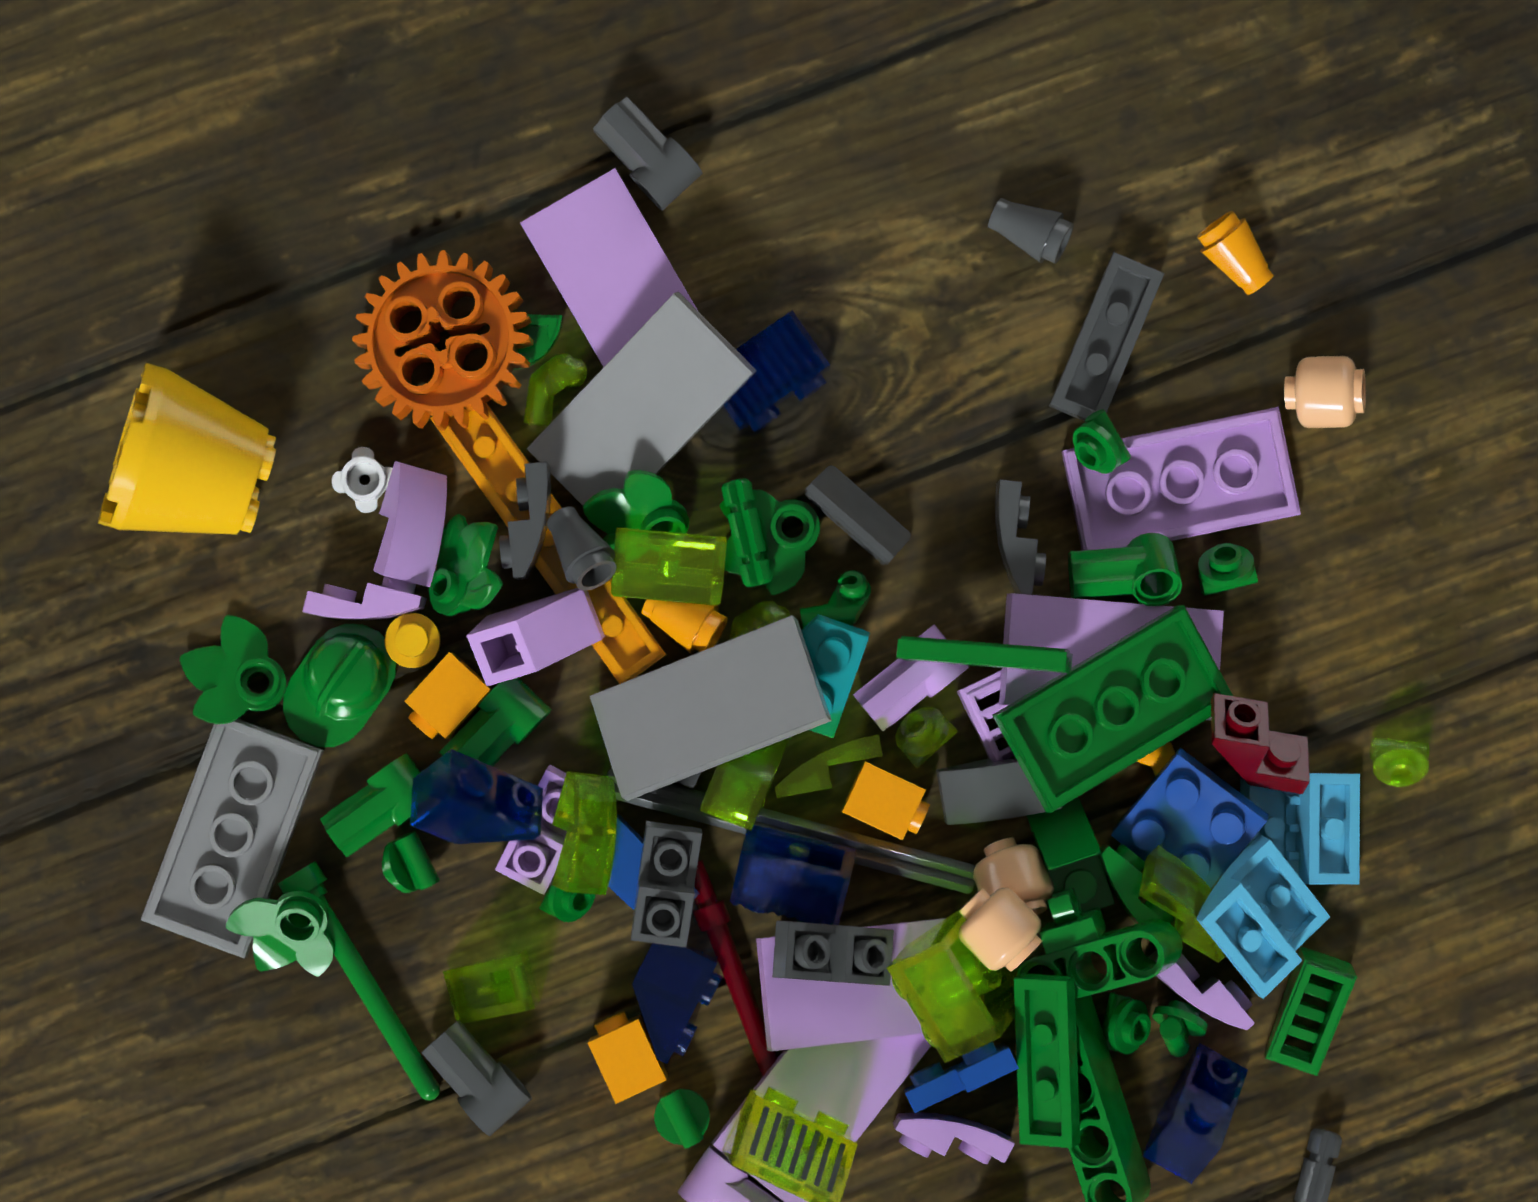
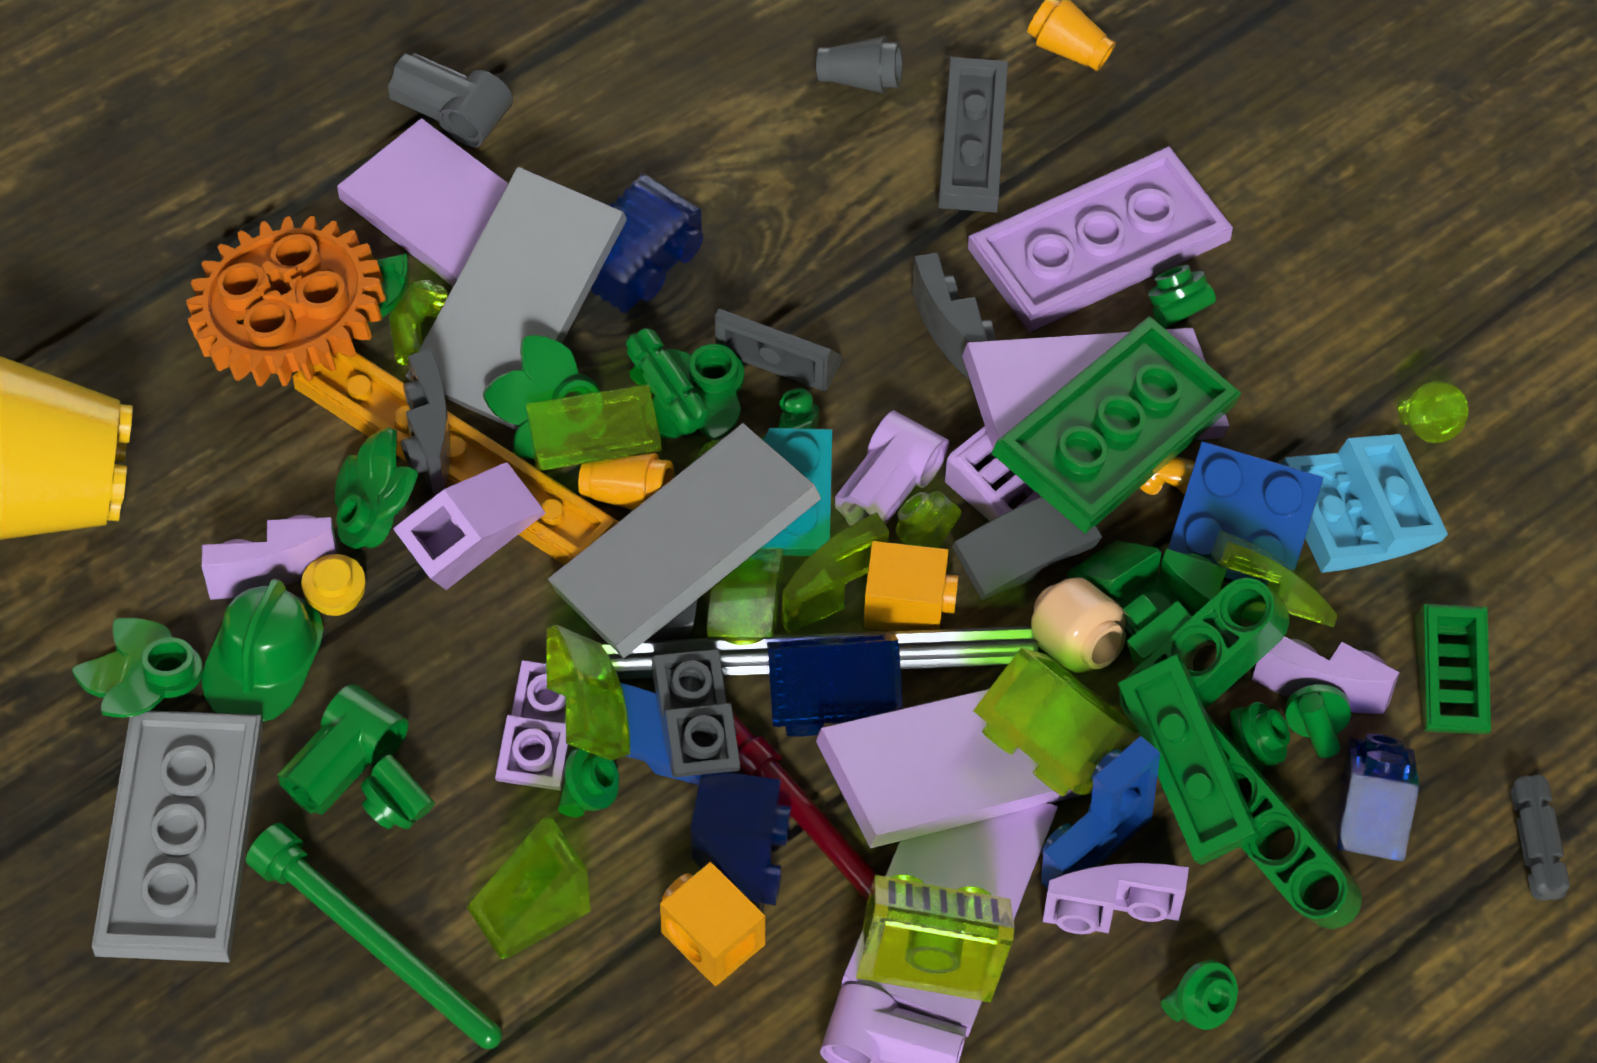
camera: 15 degrees left, 30 degrees down
plate [225,891,334,977] -> none
white plate [332,447,393,513] -> none
lavender slope [373,461,447,587] -> none
light orange brick [404,652,493,739] -> none
clear blue slope [410,749,543,844] -> none
dark grey piece [421,1020,532,1136] -> none
green piece [440,677,552,785] -> none
dark grey cone [547,507,617,591] -> none
green plate [654,1088,710,1149] -> none
dark grey slope [772,921,894,986] -> none
green tile [896,636,1073,673] -> none
light nougat head [958,888,1042,972] -> none
green piece [1068,533,1182,606] -> none
green plate [1073,409,1132,474] -> none
medium azure slope [1196,834,1330,999] -> none
dark red slope [1211,693,1310,794] -> none
light nougat head [1284,356,1366,428] -> none

